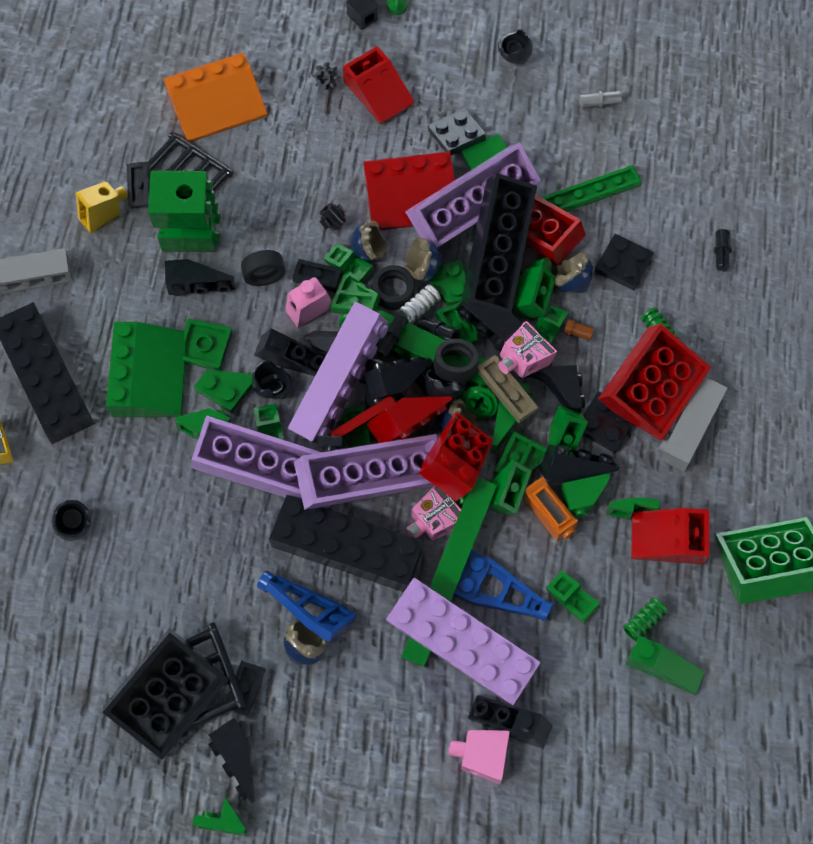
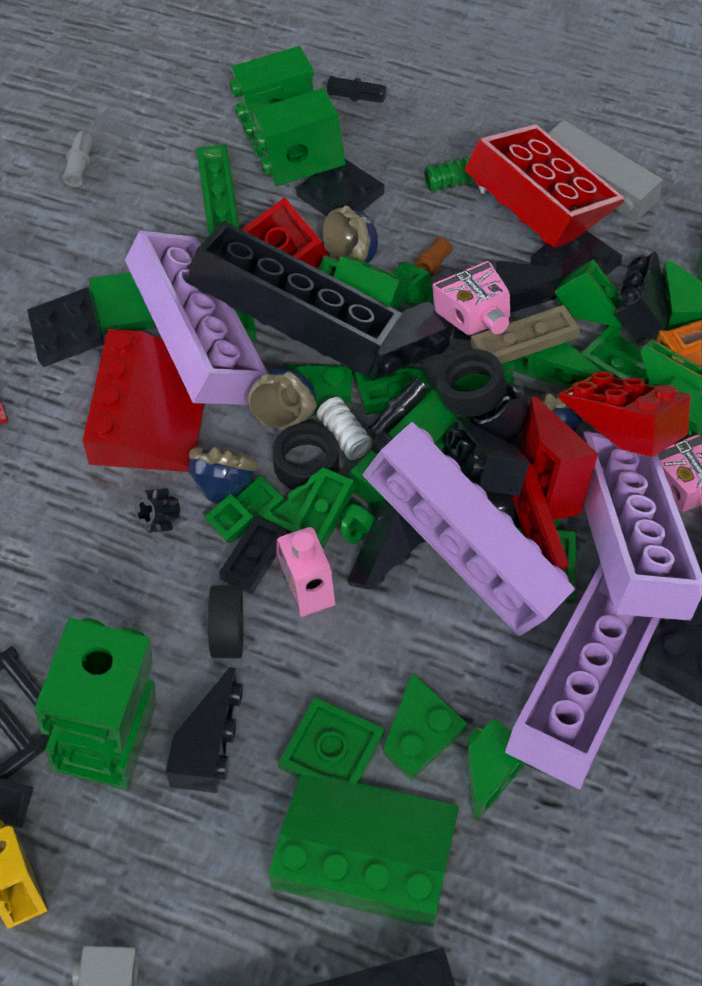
camera: 75 degrees left, 10 degrees down
black hair [252,361,292,400] -> none
green slope [253,404,284,440] -> none
black slope [254,328,326,376] -> none
black plate [318,436,352,452] -> none
green gear [461,384,499,419] -> none
none -> green piece [229,46,346,187]

